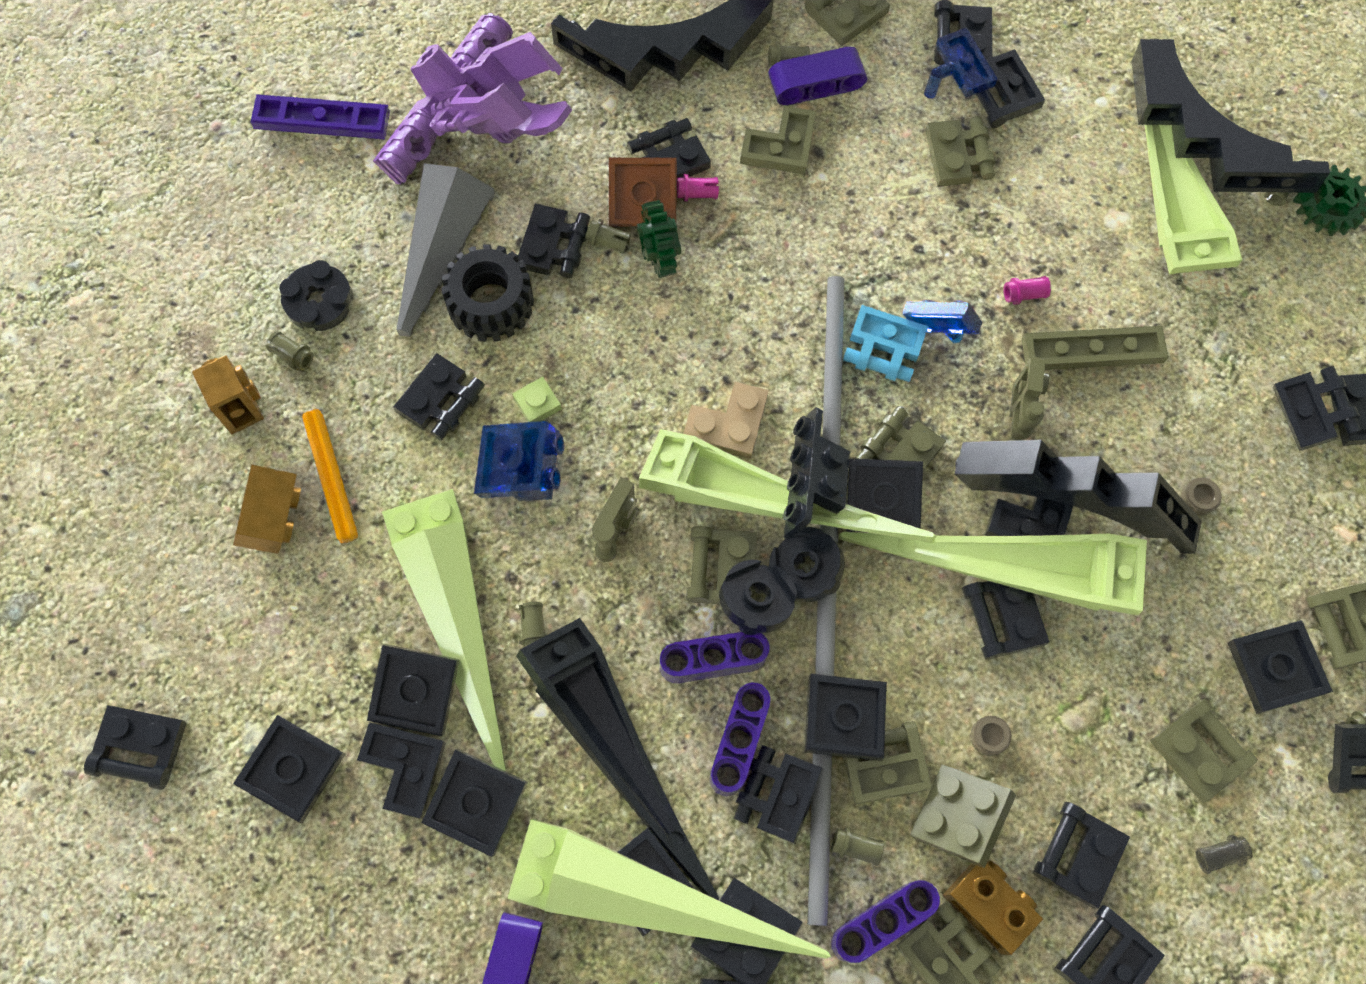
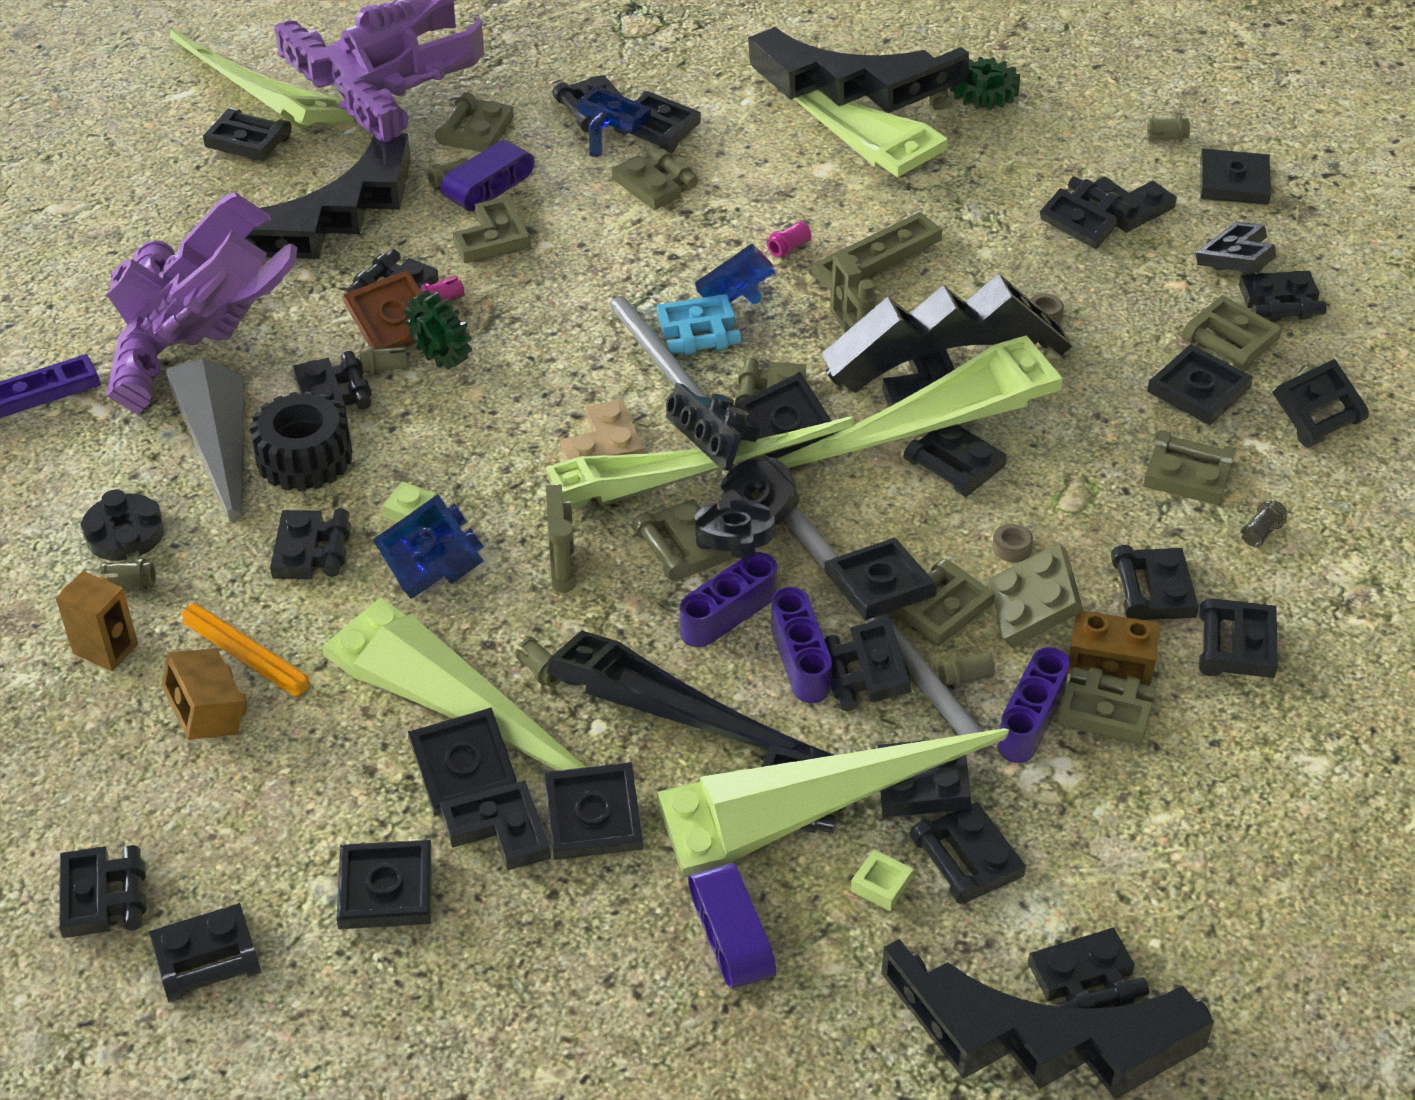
camera: 30 degrees left, 25 degrees down
none -> black plate [59,845,147,938]

